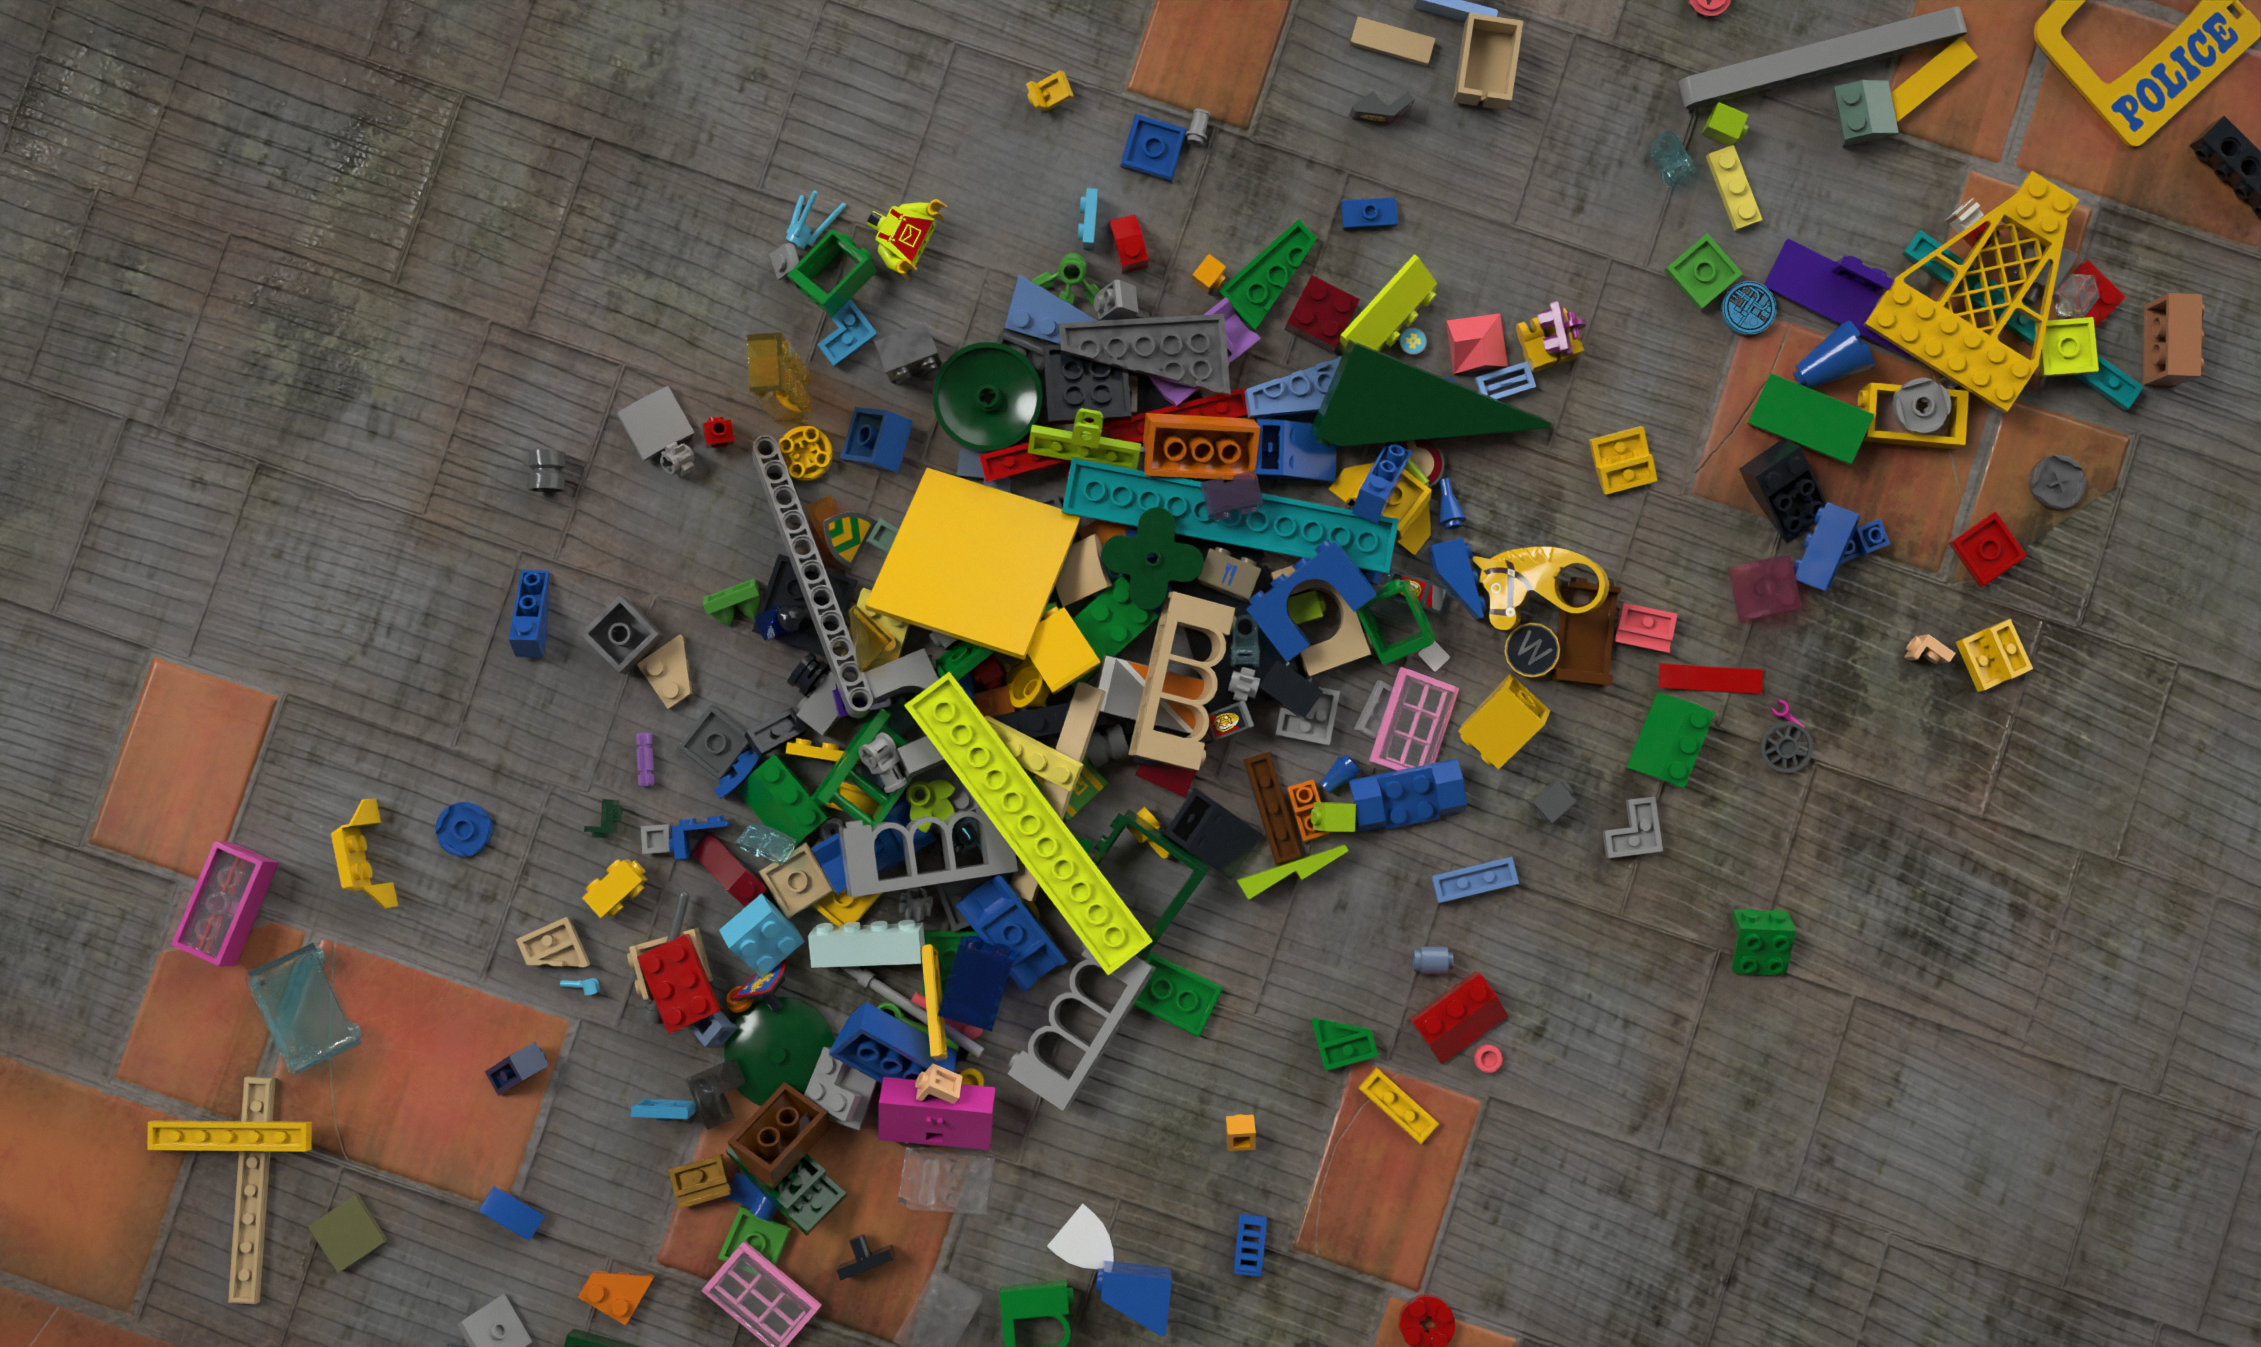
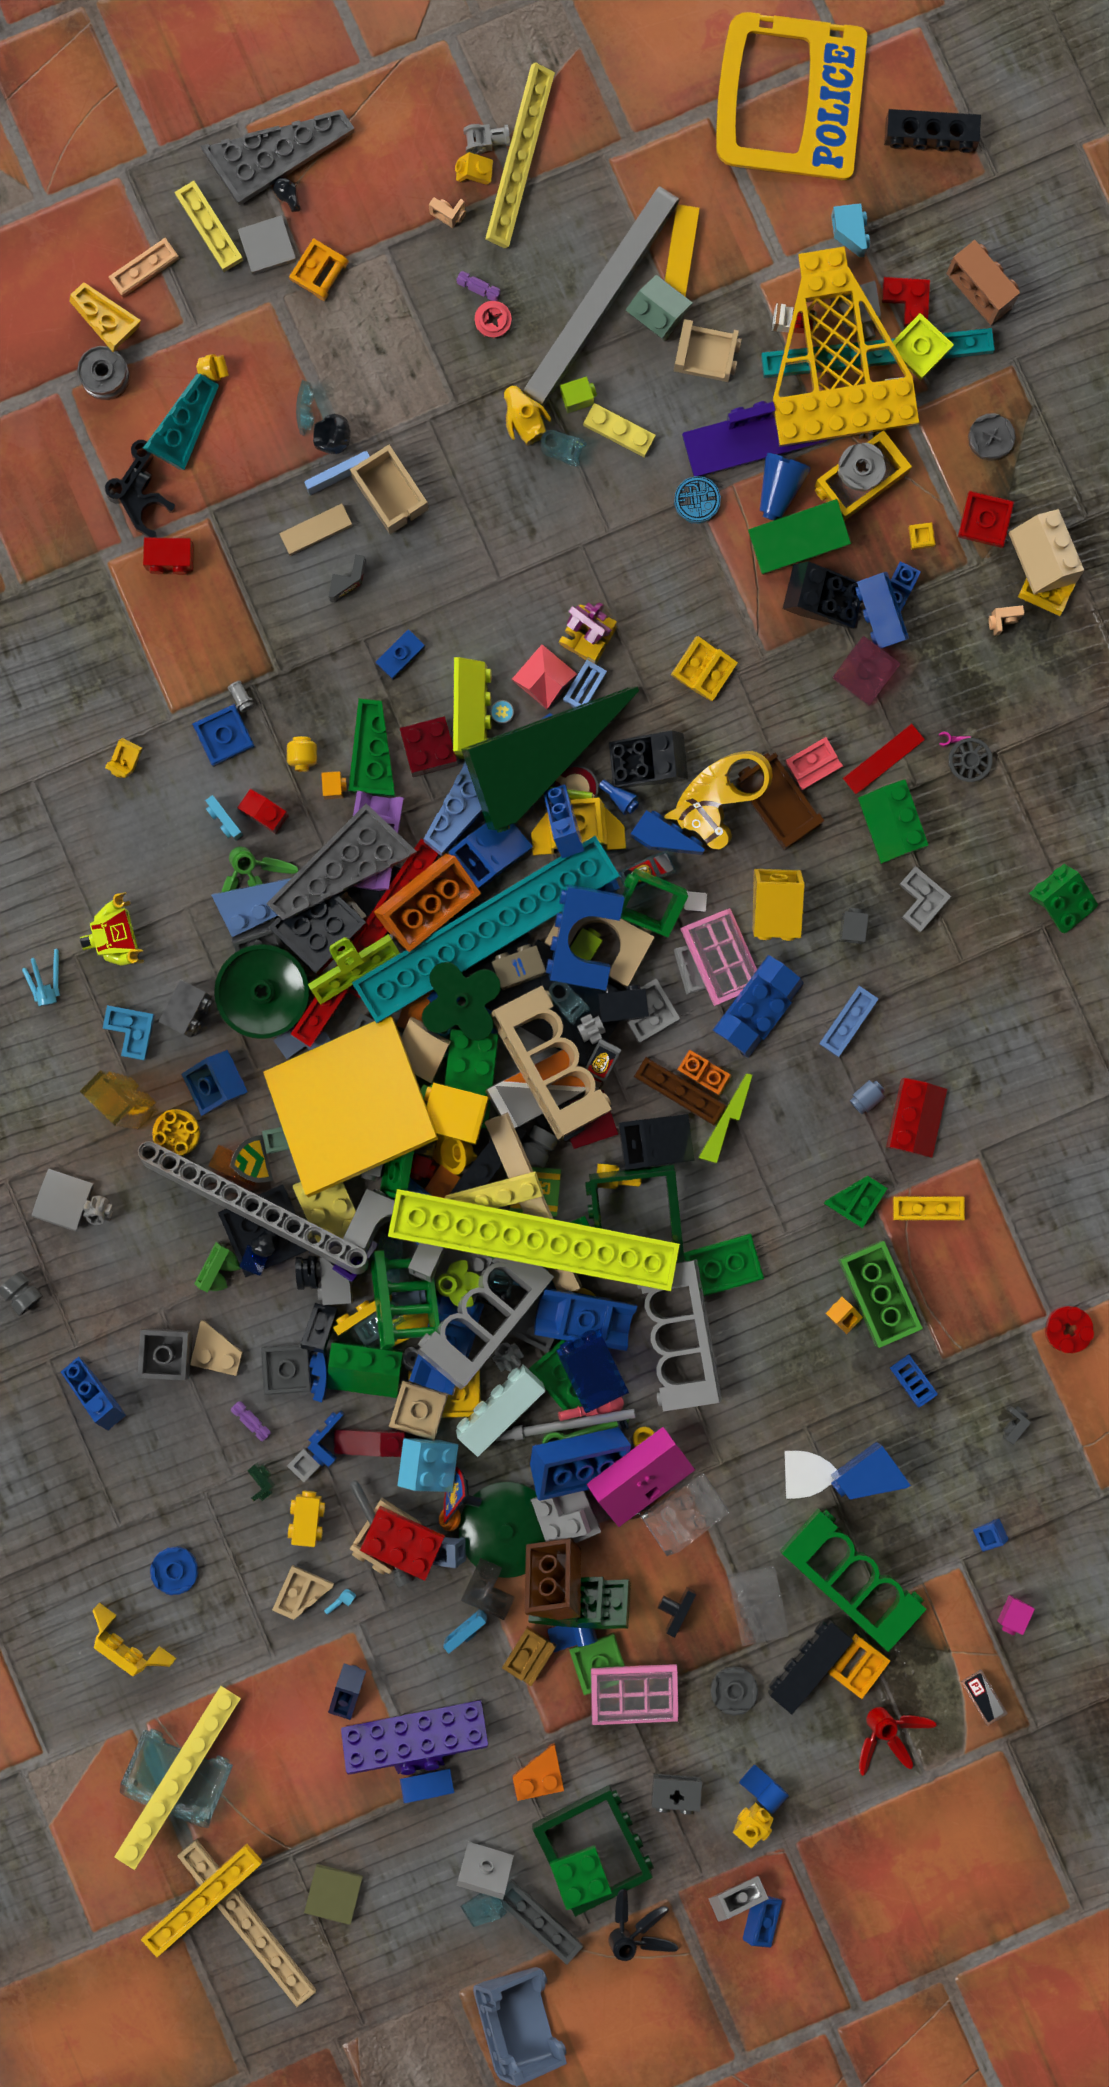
camera: 35 degrees left, 0 degrees up
brick [171,841,279,966] -> none
red plate [702,417,735,448] -> none
clear light blue slope [735,822,797,866] -> none
light grey plate [769,243,799,280] -> none
green window [787,229,877,318] -> none
clear yellow tile [848,604,892,673] -> none
light grey connector [858,732,908,793] -> none
light nougat bracket [915,1064,962,1104] -> none
yellow tile [921,944,948,1061] -> none
light grey slope [1094,280,1139,320] -> none
clear purple brick [1200,470,1263,521] -> none
lime brick [1311,802,1356,832] -> none
blue cone [1320,754,1361,794] -> none
coral tile [1474,1044,1503,1073] -> none
black tile [1505,623,1560,678] -> none
bright green plate [1664,233,1743,311] -> none
clear brick [2052,273,2100,318] -> none
none -> light yellow plate [115,1686,241,1870]
none -> yellow head [287,736,317,772]
none -> dark purple bracket [341,1701,489,1775]
none -> clear light blue slope [353,1300,405,1346]
none -> yellow animal [504,386,551,446]
none -> black slope [609,730,688,788]
none -> tan panel [674,319,742,382]
none -> medium azure slope [831,204,870,257]
none -> bright green brick [838,1241,923,1348]
none -> yellow tile [908,522,935,550]
none -> tan slope [1009,509,1084,594]

